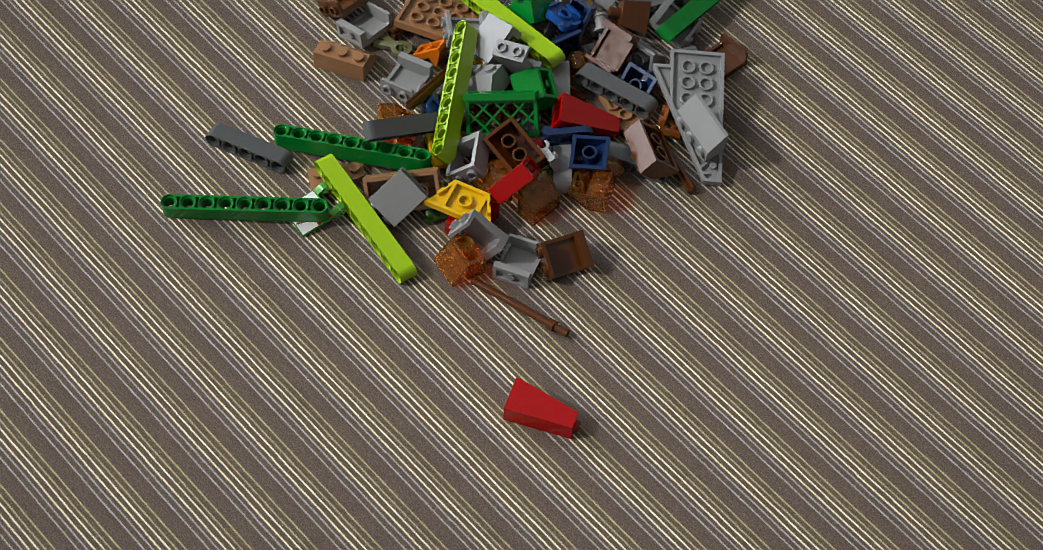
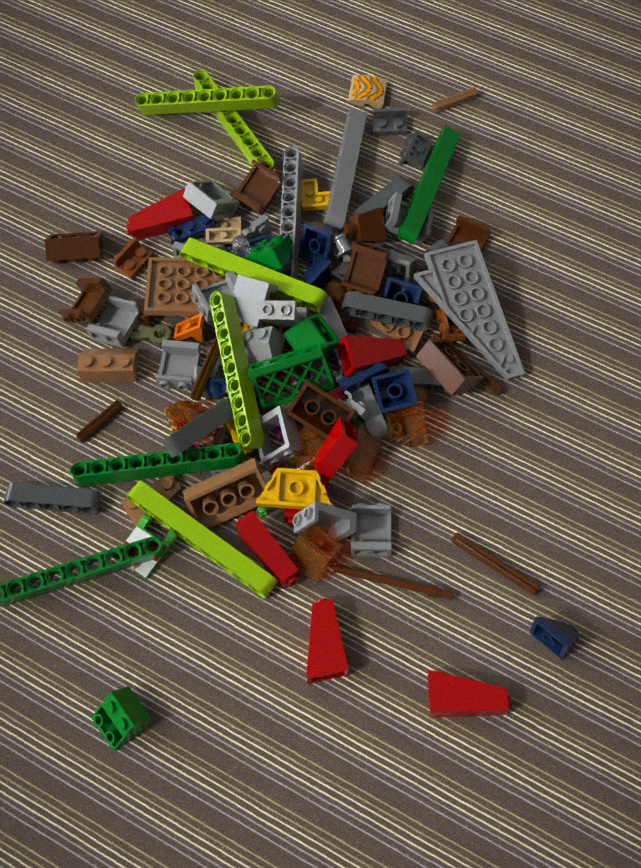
camera: 15 degrees left, 10 degrees up
light grey panel [368,167,429,227] -> none
reddish brown panel [535,229,594,281] -> none
blue plate [545,1,582,32] -> none
light grey slope [675,92,729,162] -> none
none -> reddish brown axle [76,400,123,443]
none -> green slope [91,686,152,751]
none -> red slope [236,511,299,589]
none -> red slope [306,598,349,684]
none -> reddish brown axle [451,533,540,595]
none -> dark blue slope [529,616,580,660]

